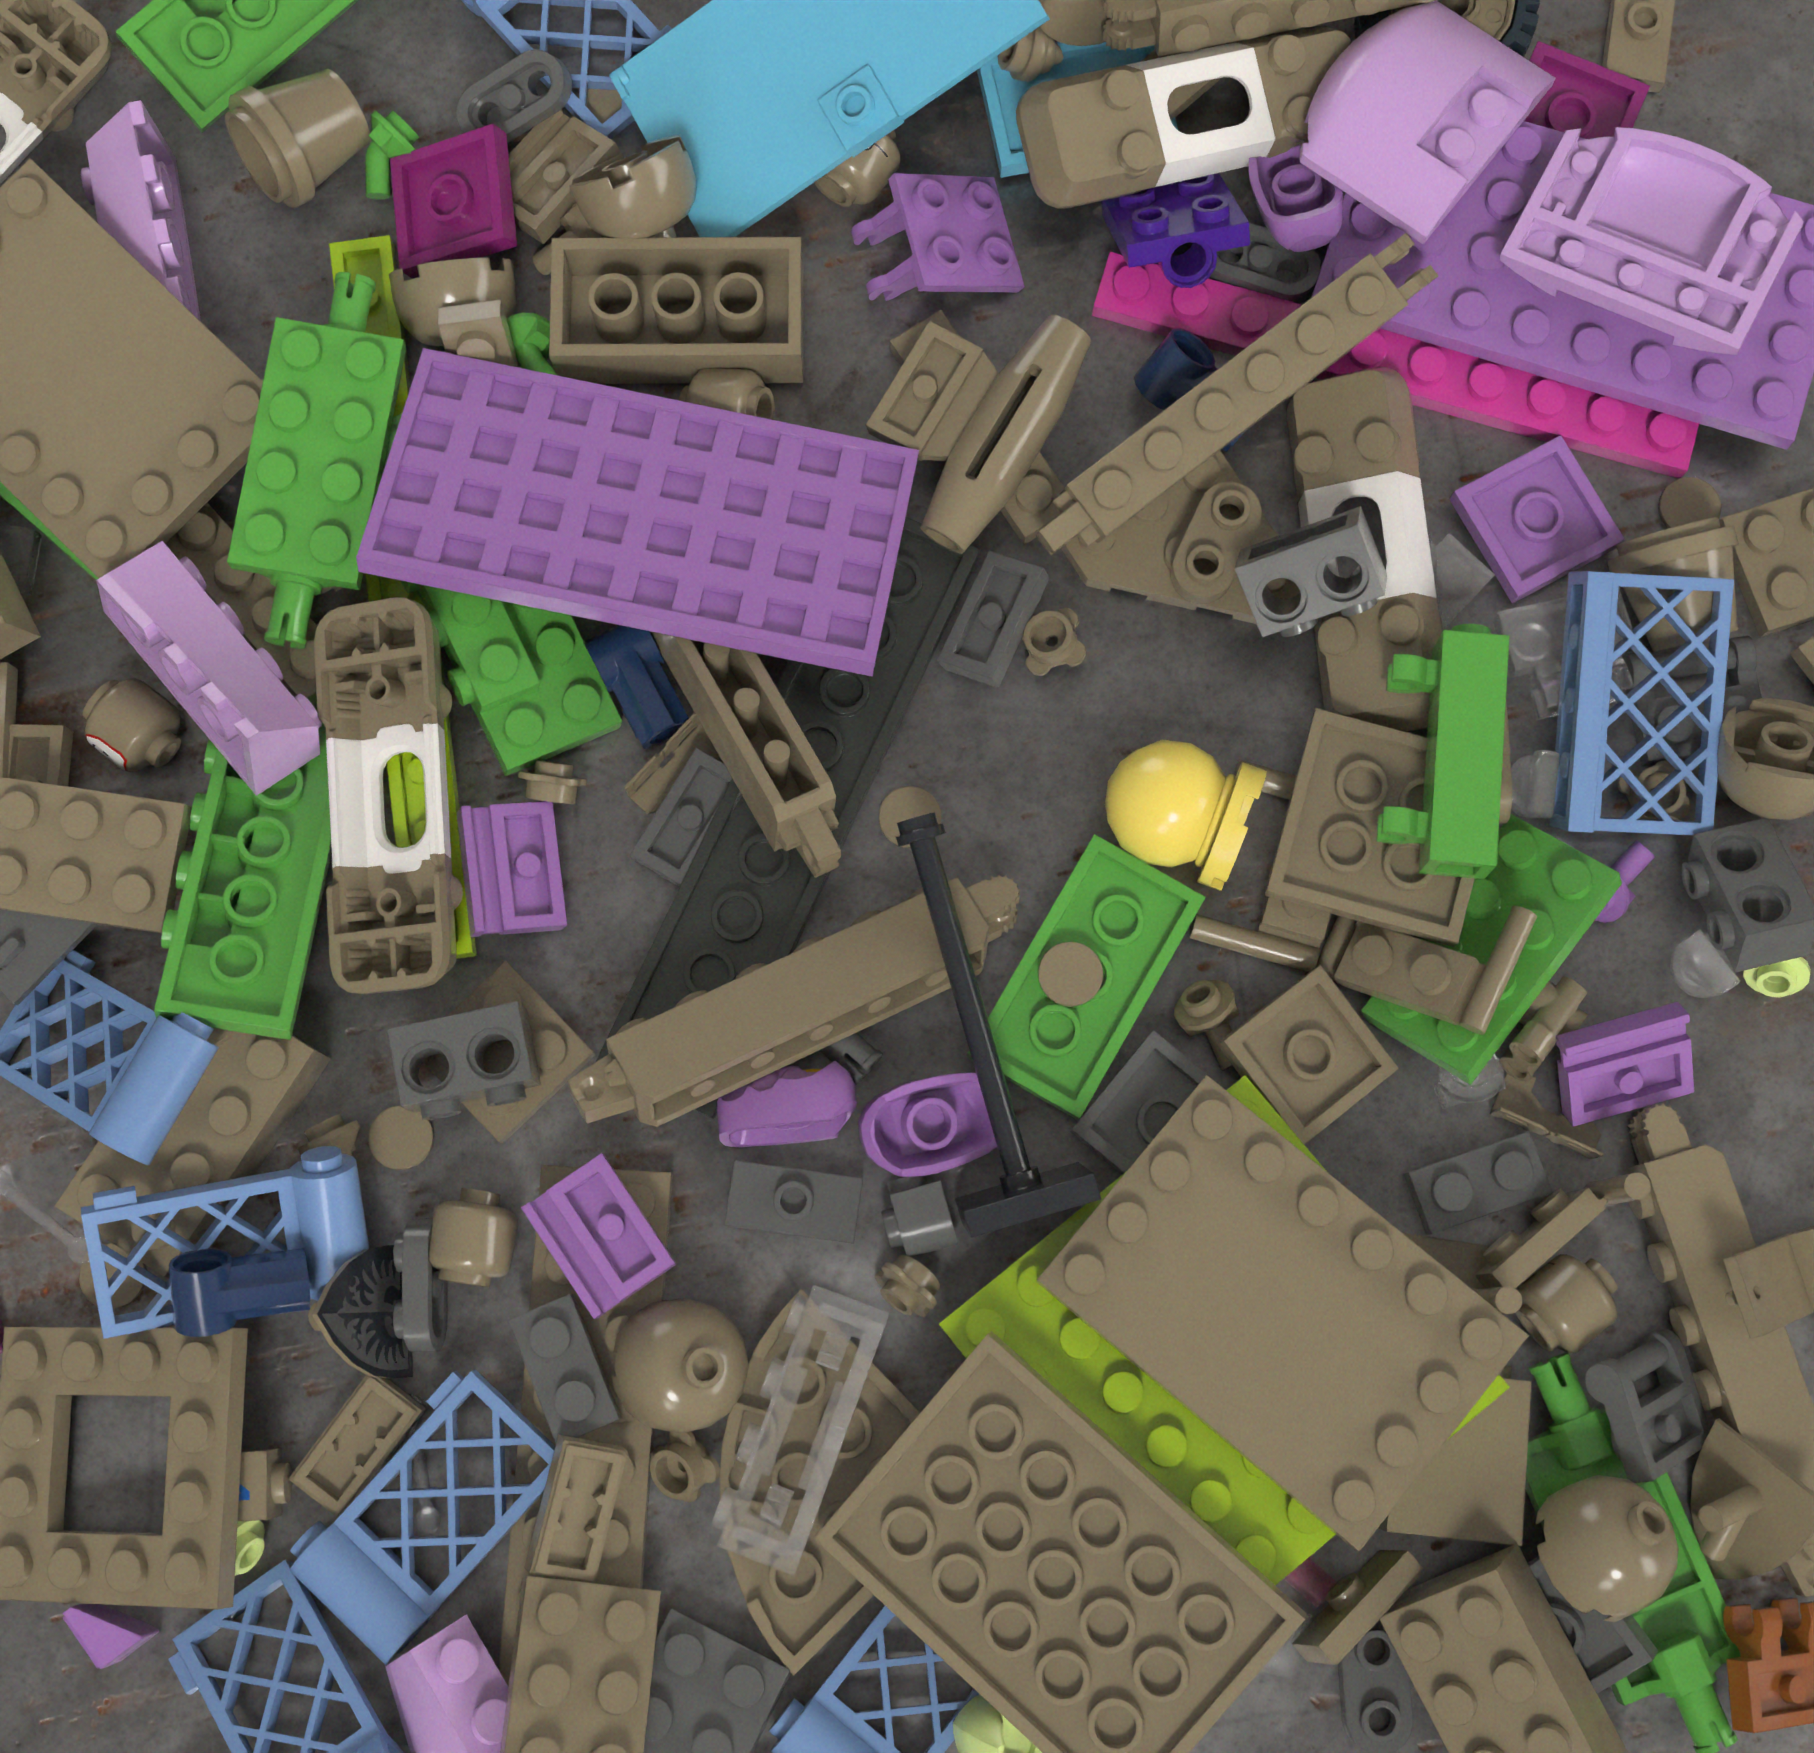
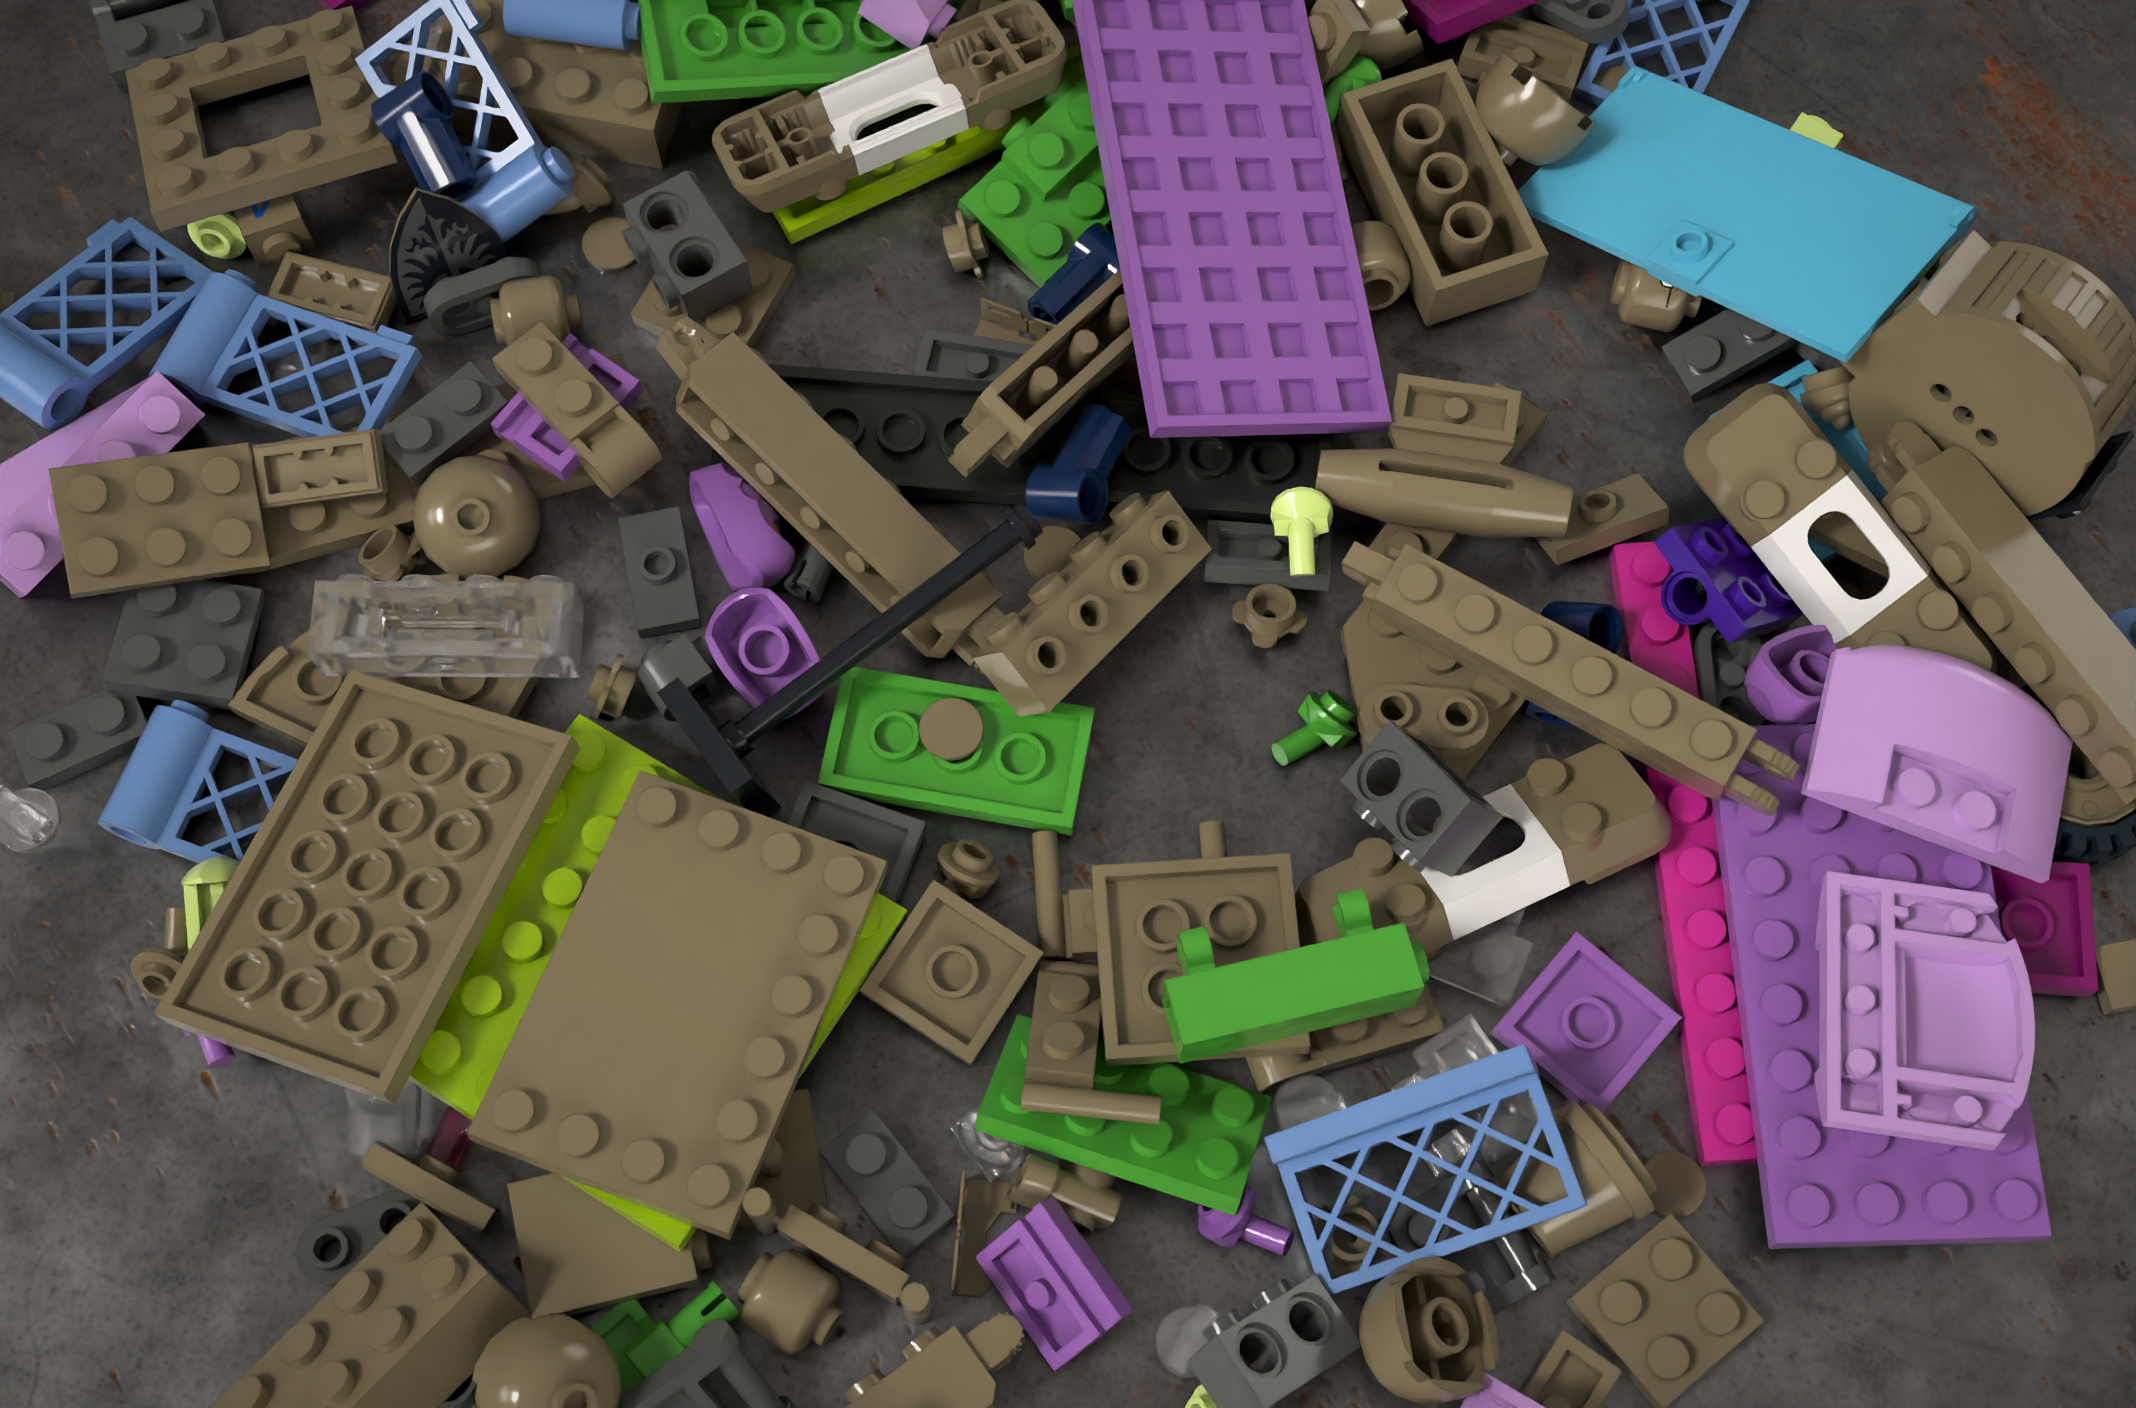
camera: 70 degrees right, 10 degrees down
medium lavender slope [63,1604,159,1669] -> none
medium lavender plate [456,801,567,937] -> none
medium lavender plate [851,173,1025,301] -> none
light yellow tile [1105,740,1267,891] -> none
none -> dark tan plate [492,321,662,498]
none -> dark tan brick [972,490,1212,717]
none -> dark blue piece [1025,404,1132,526]
none -> yellowish green plate [1270,487,1333,576]
none -> bright green plate [1272,690,1359,766]
none -> dark tan plate [1534,473,1669,566]
none -> dark grey plate [1661,308,1800,403]

